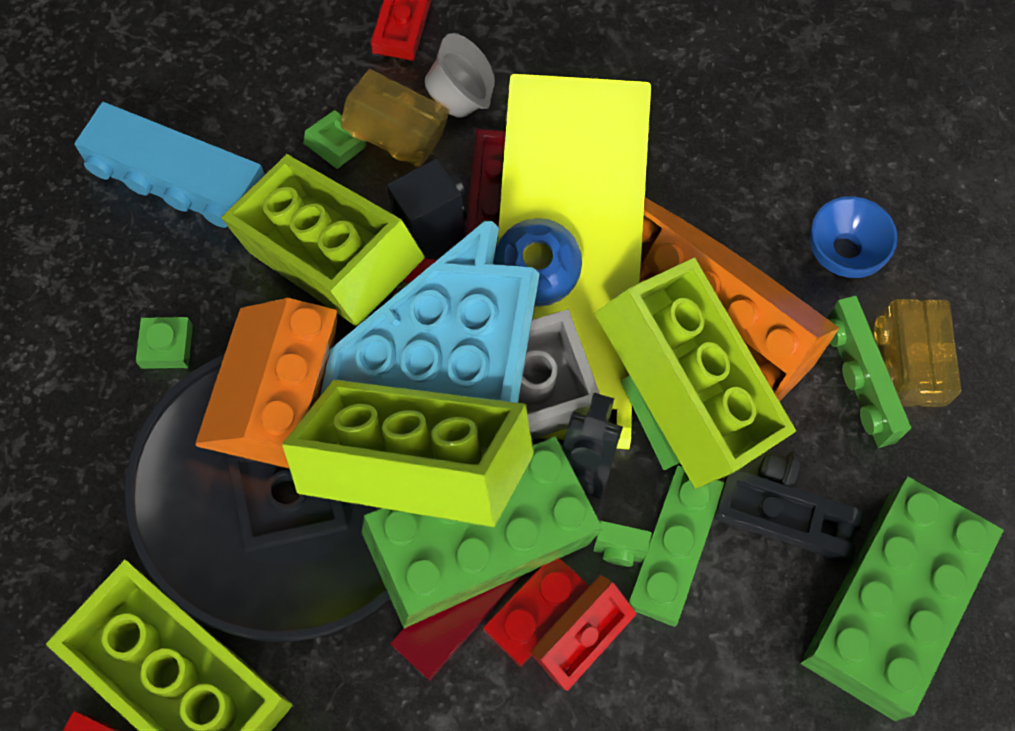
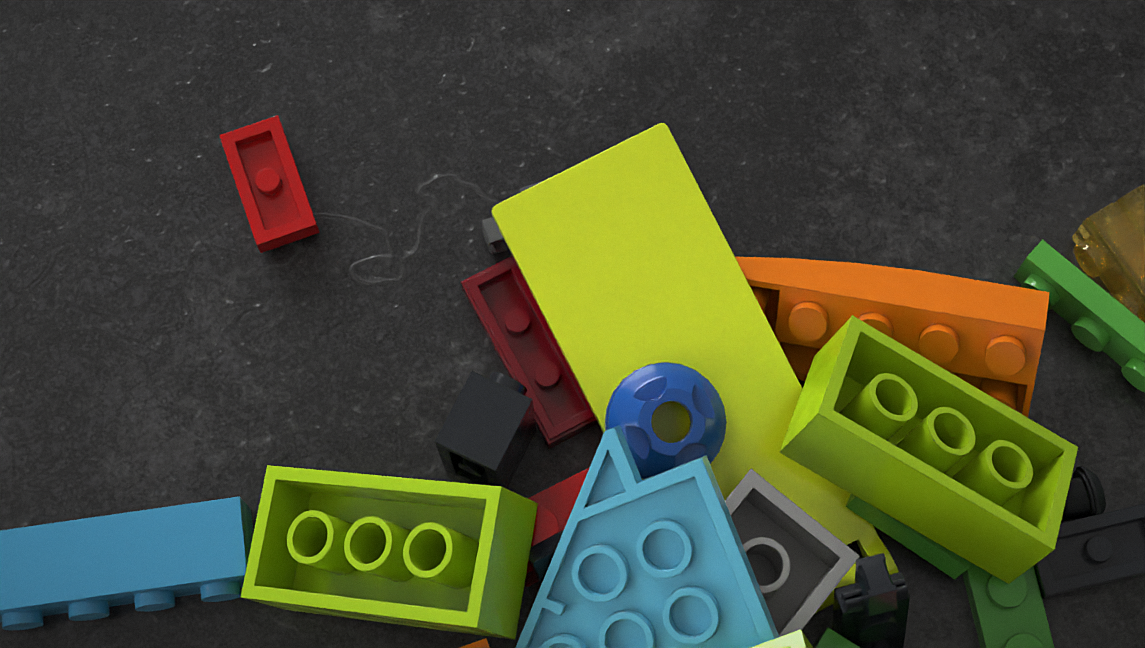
camera: 30 degrees left, 5 degrees up
bright green plate [303,110,368,169] -> none
clear yellow brick [340,69,450,167] -> none
light grey piece [425,33,494,118] -> none
blue piece [809,196,898,278] -> none

